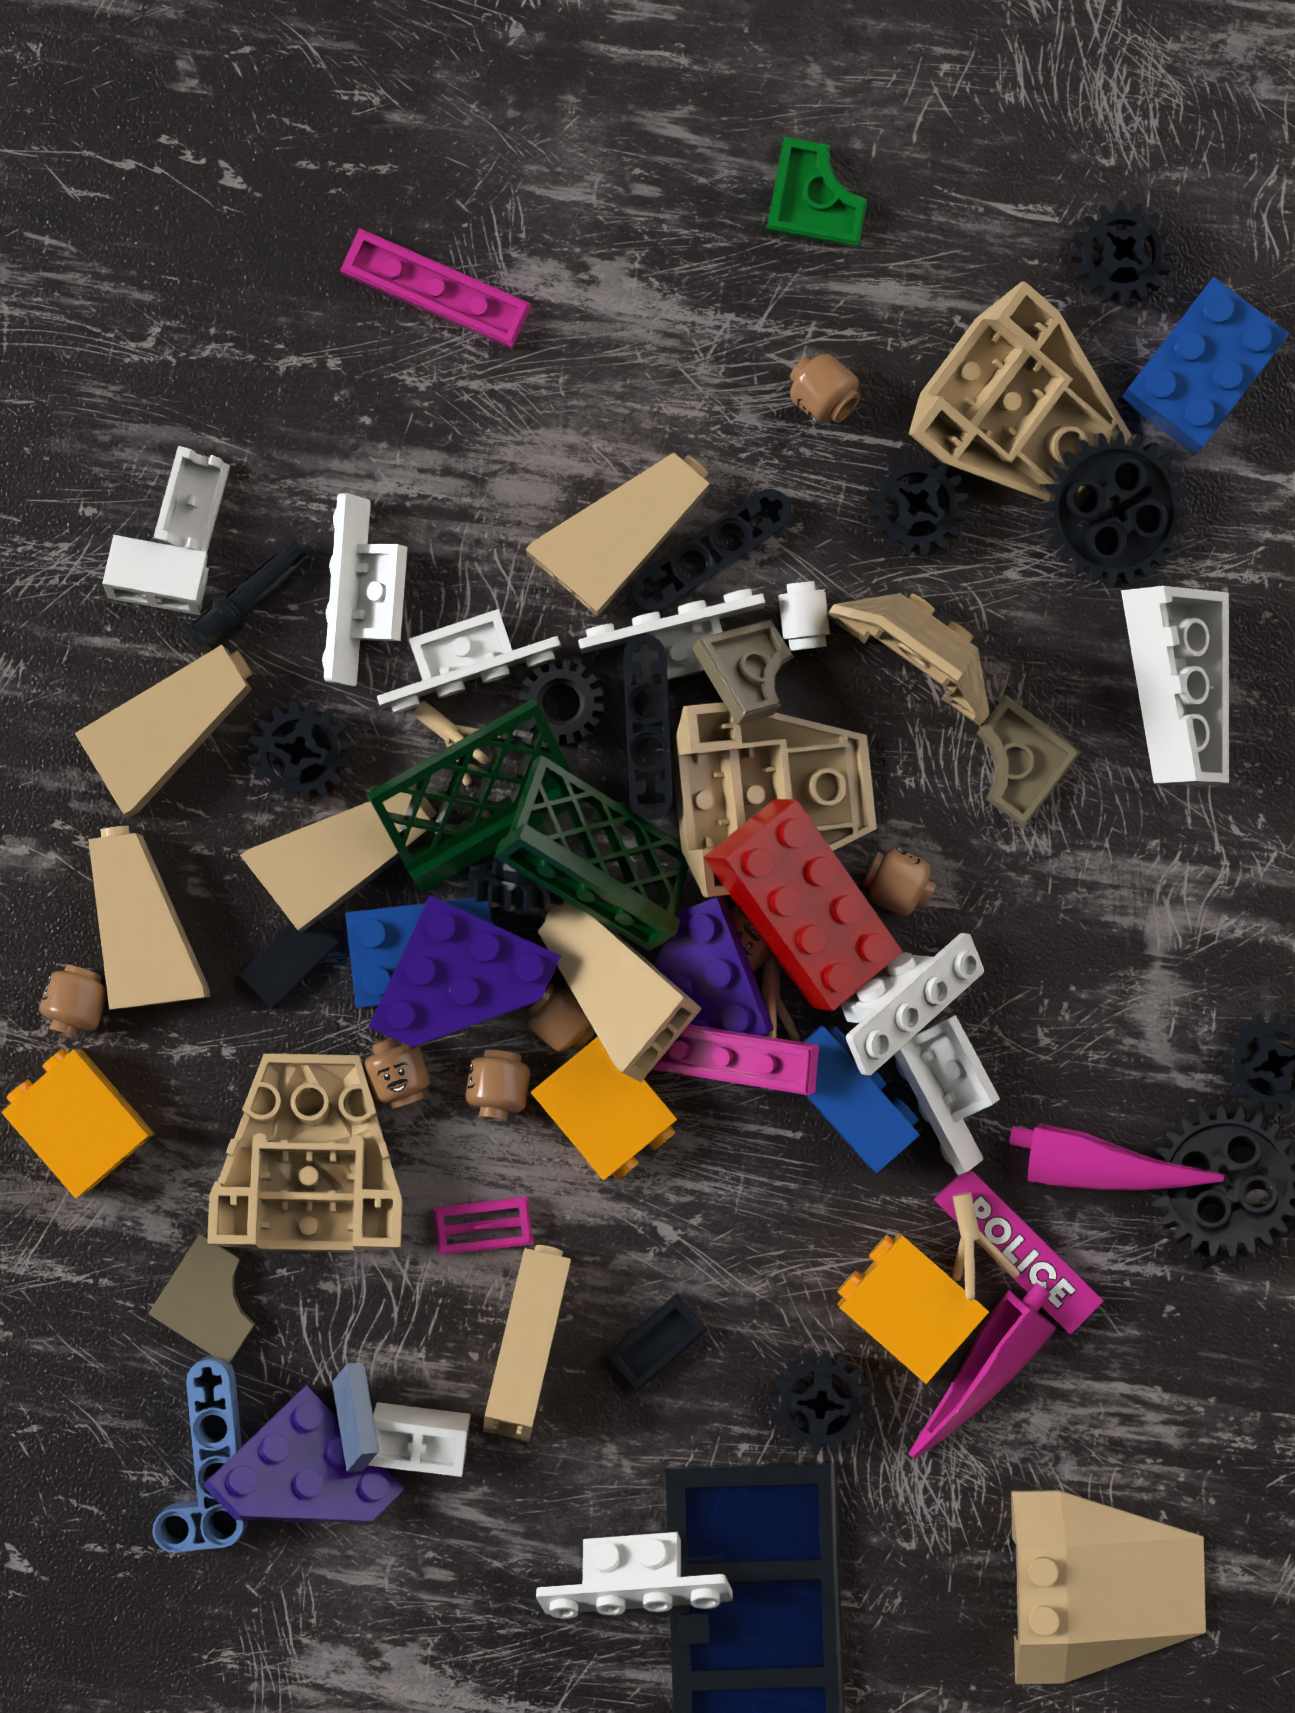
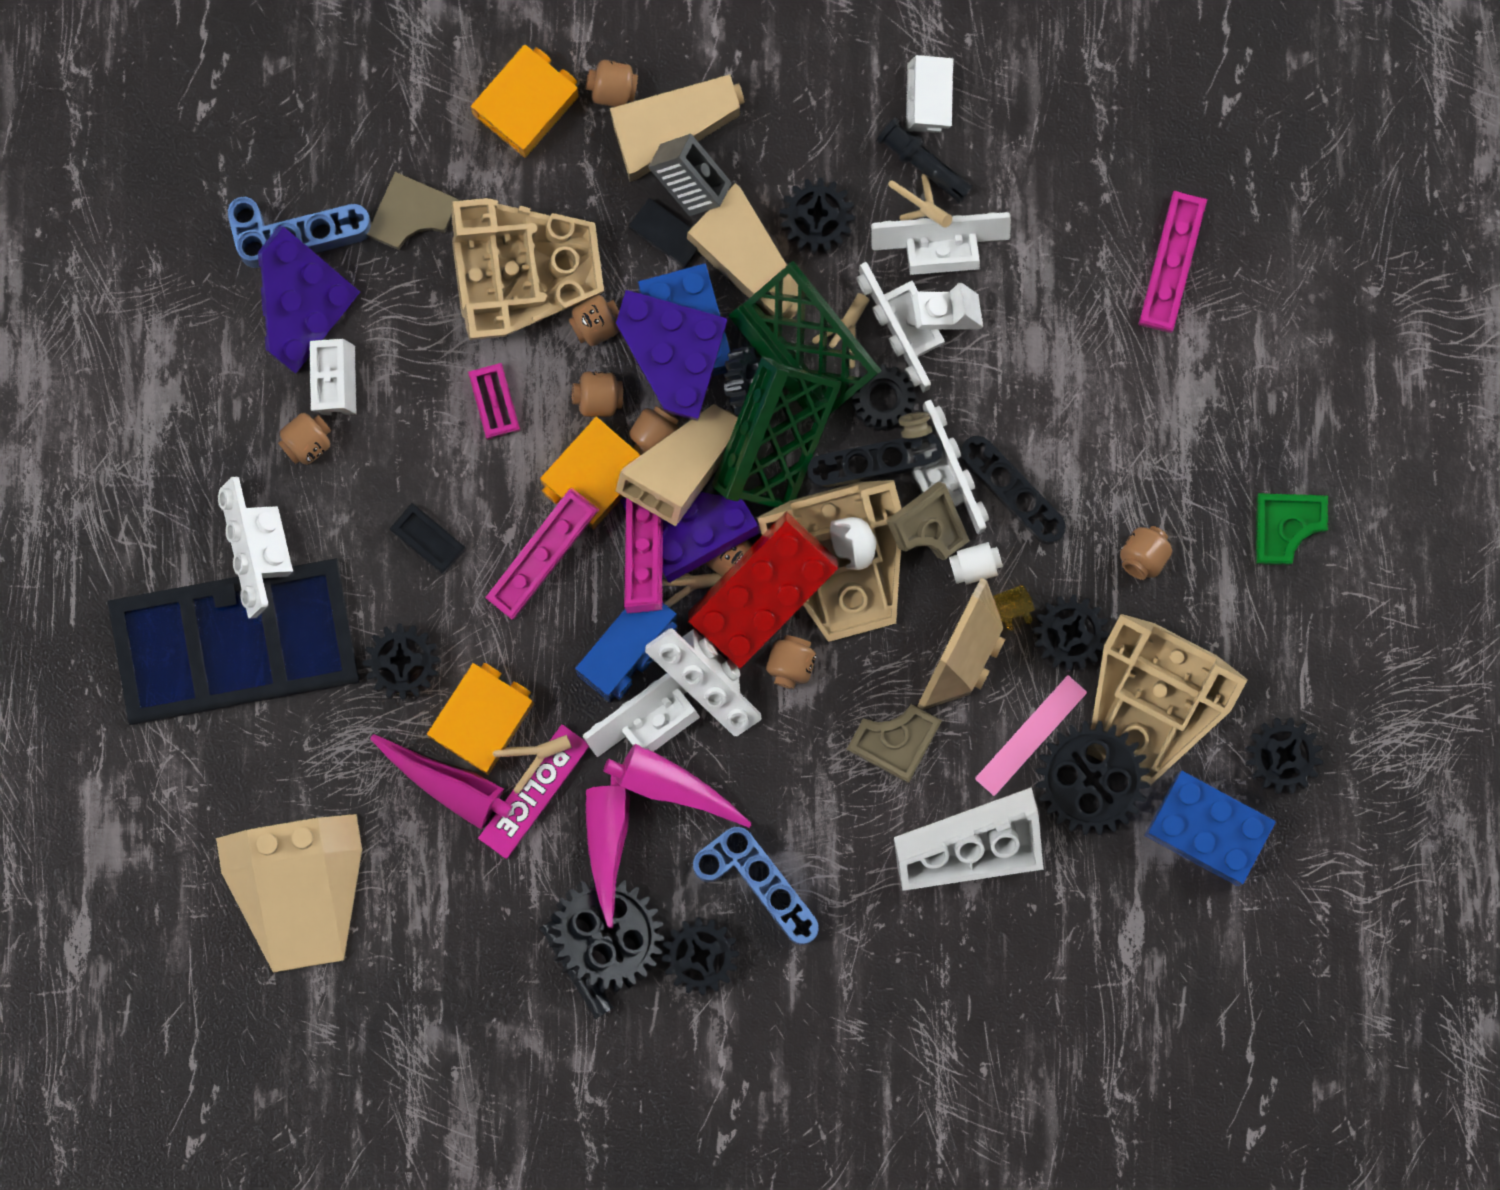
camera: 75 degrees right, 5 degrees down
tan slope [75,645,253,817] -> none
white hinge [154,446,230,552] -> none
sand blue tile [332,1363,379,1472] -> none
tan slope [483,1245,571,1442] -> none
tan slope [525,453,710,617] -> none
none -> medium nougat head [278,413,331,465]
none -> dark pink tile [485,488,599,620]
none -> dark pink piece [603,744,751,828]
none -> dark grey brick [648,134,732,216]
none -> medium blue beam [693,827,819,945]
none -> white hair [830,517,876,570]
none -> tan plant [888,174,953,228]
none -> dark tan bush [899,412,932,439]
none -> white slope [912,283,983,330]
none -> bright pink sticker [975,675,1087,796]
none -> clear yellow tile [993,585,1035,631]

